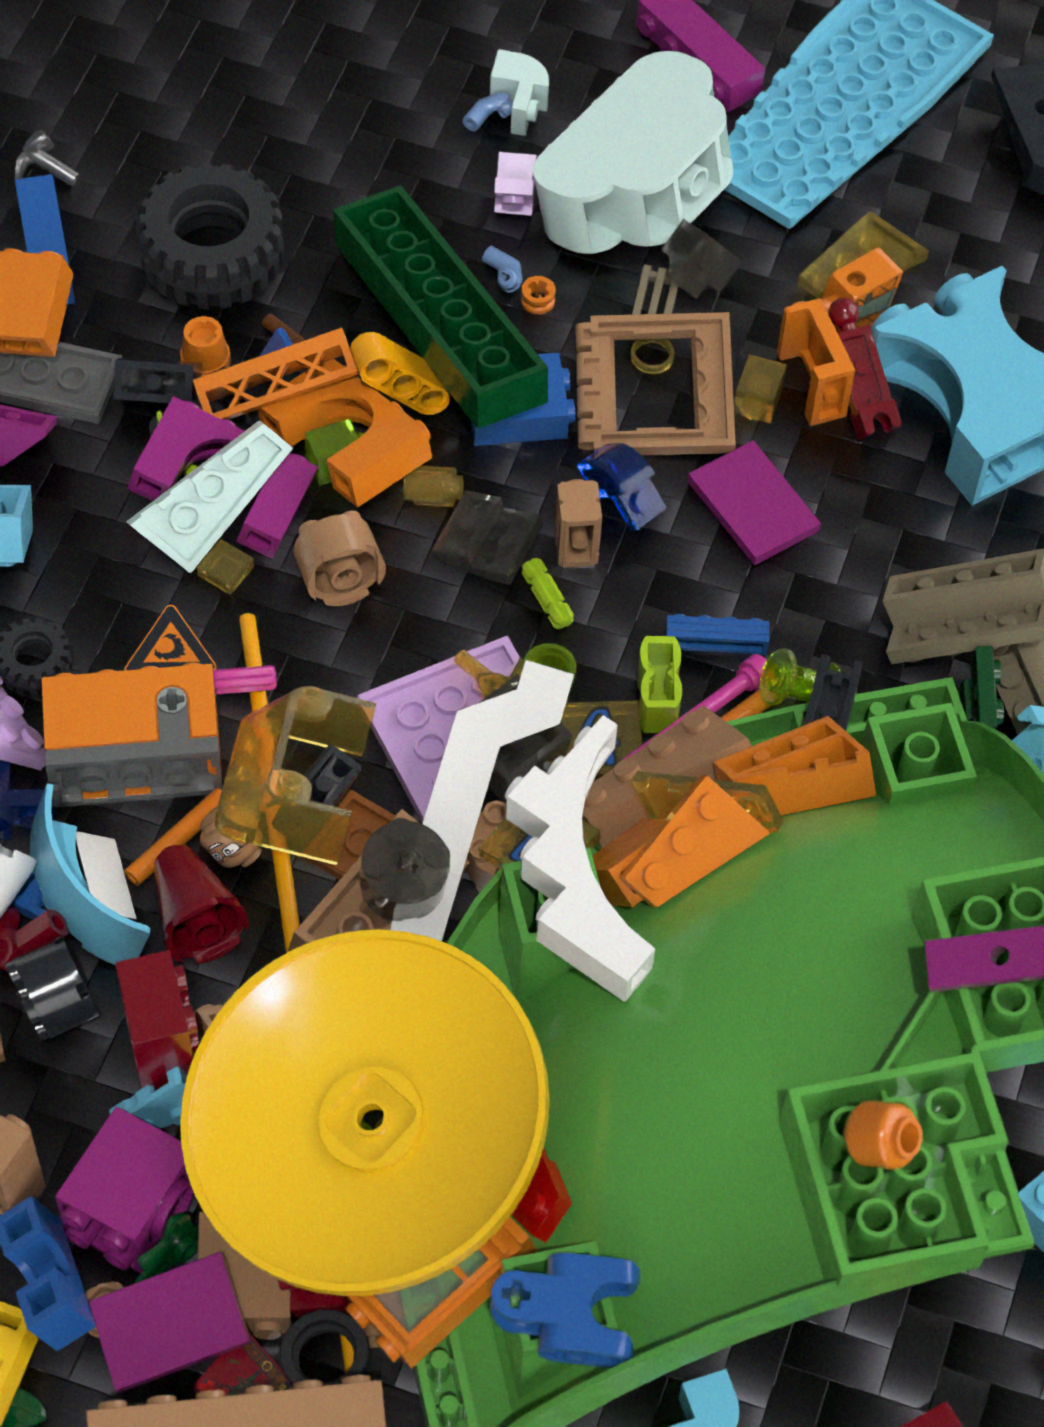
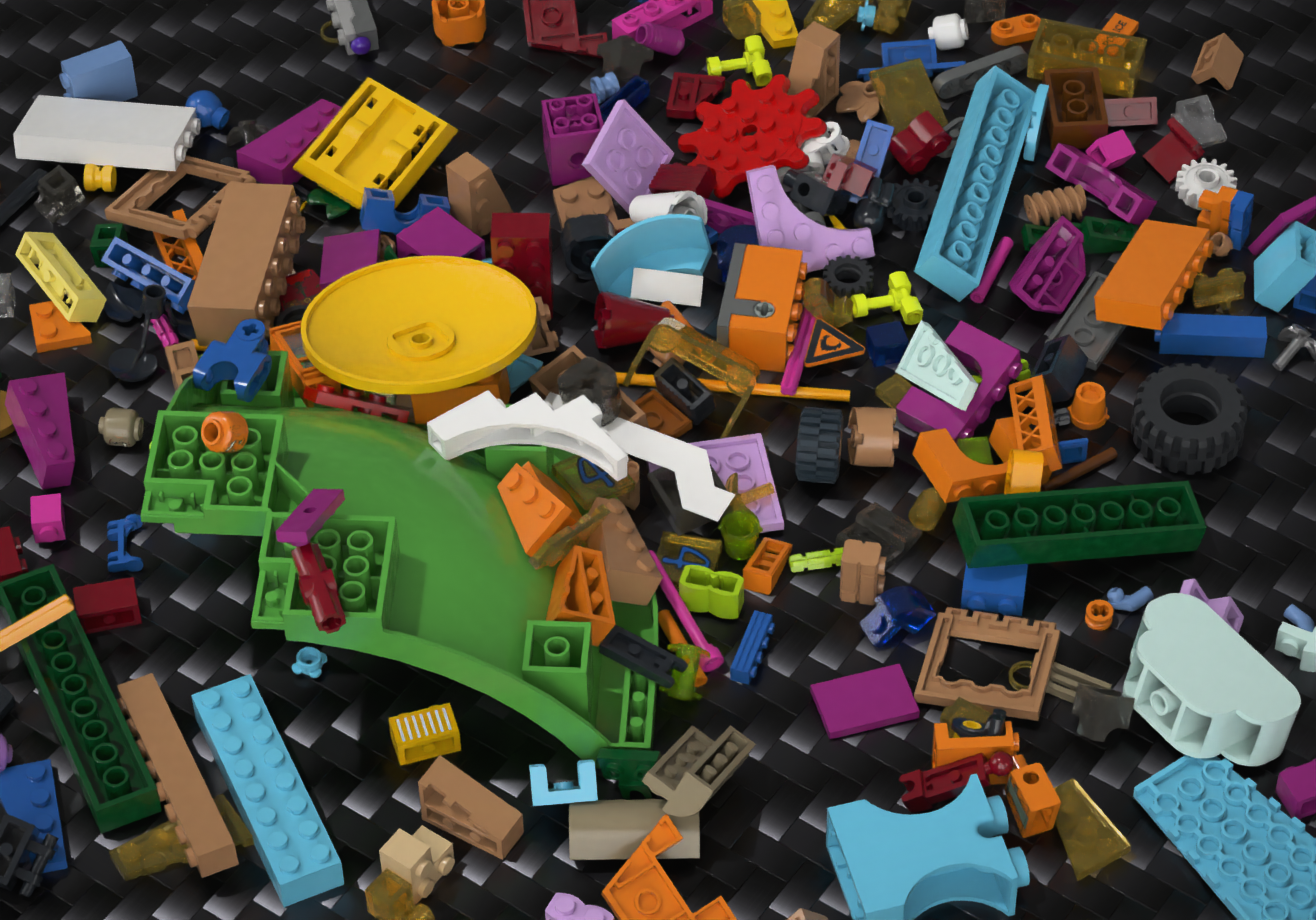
camera: 110 degrees right, 10 degrees down
none -> orange slope [743,537,793,595]
none -> black wheel [796,407,843,484]
none -> clear yellow leg [803,278,853,328]
none -> neon yellow bar [850,271,923,325]
none -> clear blue panel [866,321,908,367]
none -> black piece [951,709,1006,738]

